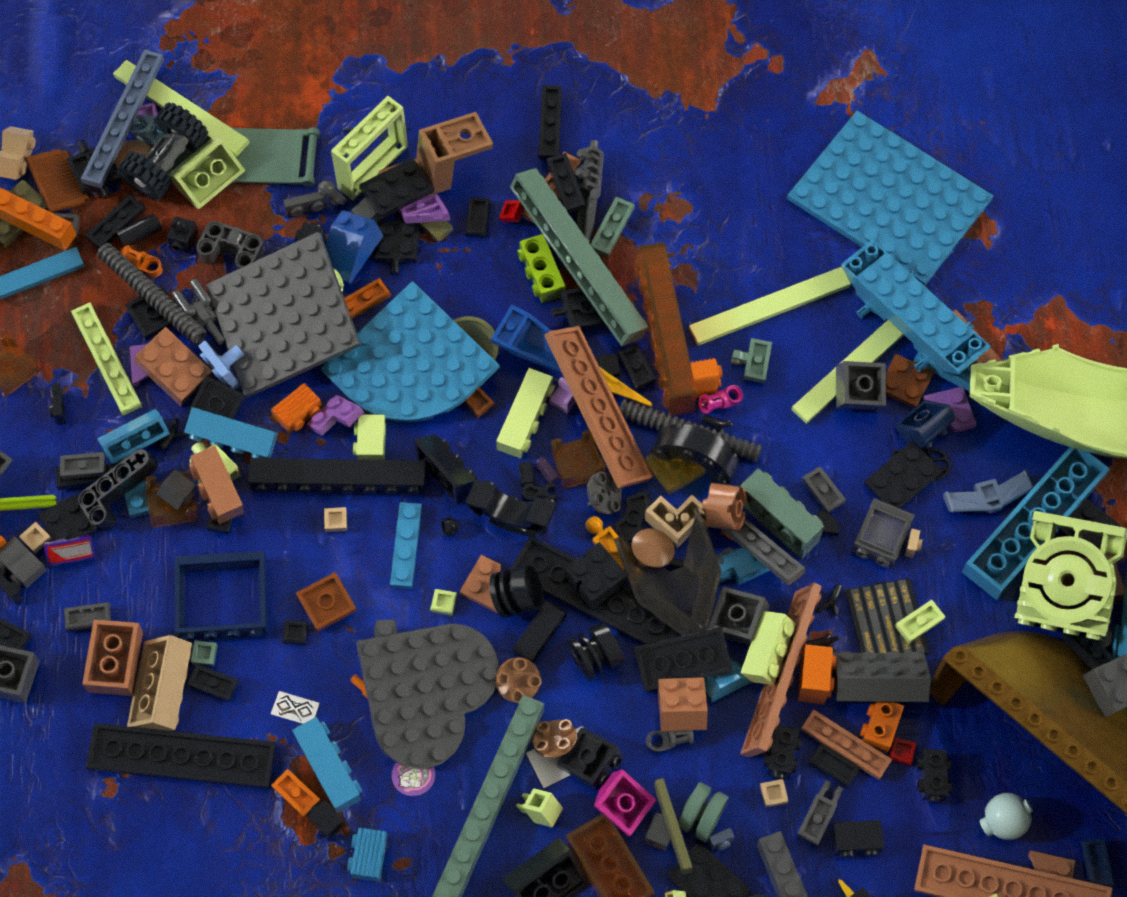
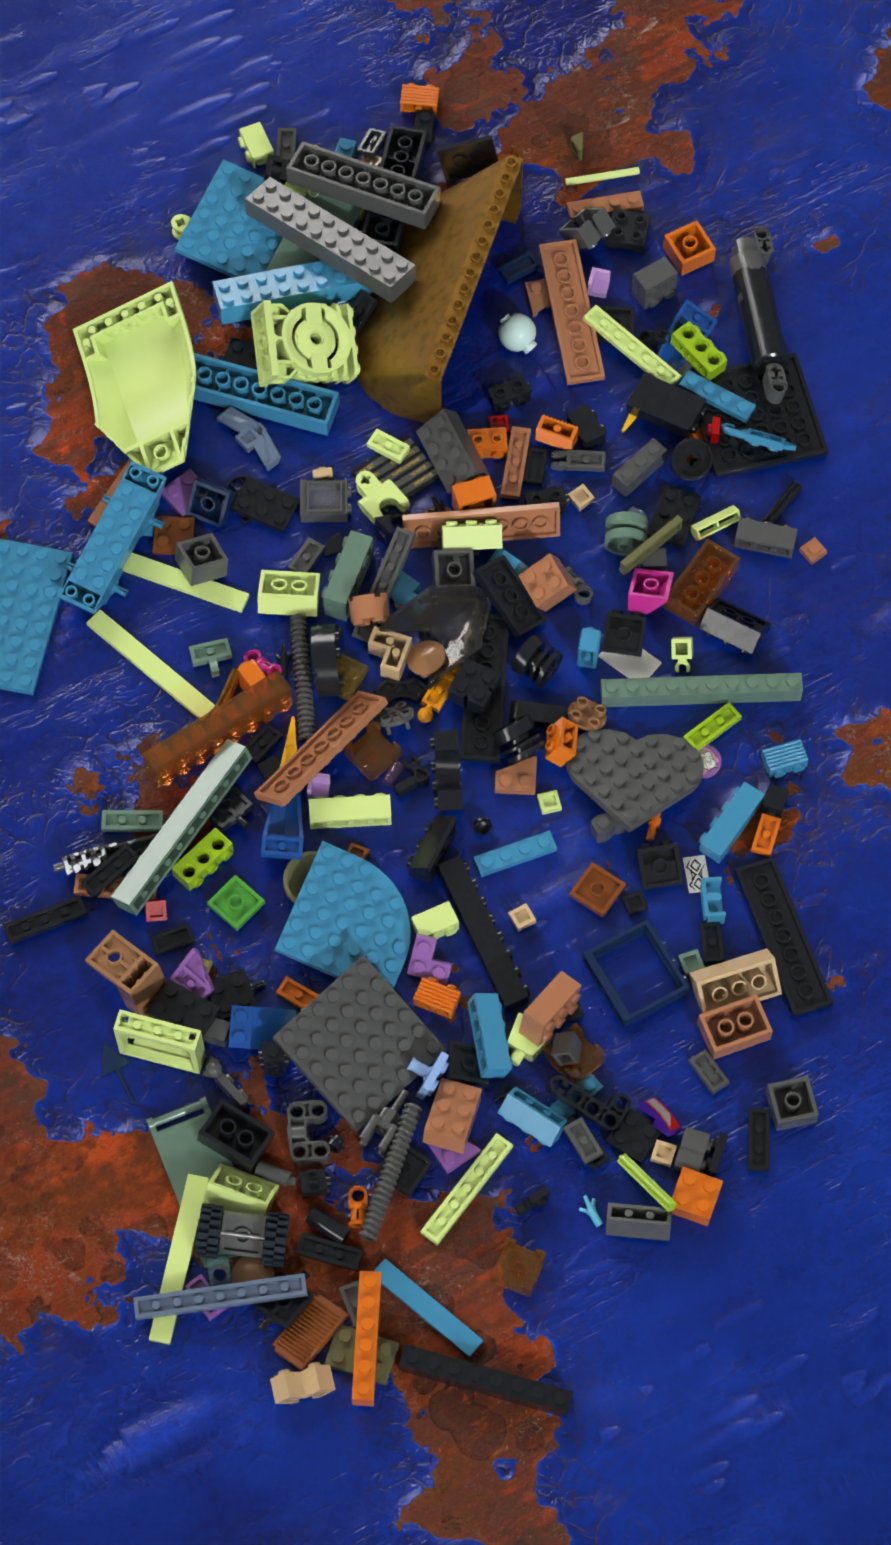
camera: 115 degrees left, 0 degrees up
medium nougat dish [532,719,577,758] -> none
none -> black brick [197,1099,275,1174]
none -> bright green plate [207,875,265,931]
none -> pearl gold axle [211,668,239,722]
none -> dark grey cylinder [255,1160,298,1187]
none -> yellowish green slope [258,570,320,617]
none -> black plate [327,1134,345,1154]
none -> yellowish green piece [356,471,410,525]
none -> black slope [375,515,393,548]
none -> orange brick [535,414,578,451]
none -> orange brick [545,716,578,767]
none -> dark azure brick [577,627,601,669]
none -> medium azure bar [579,1195,603,1228]
none -> black plate [635,840,684,890]
none -> lime plate [683,702,742,751]
none -> dark azure window [700,877,726,924]

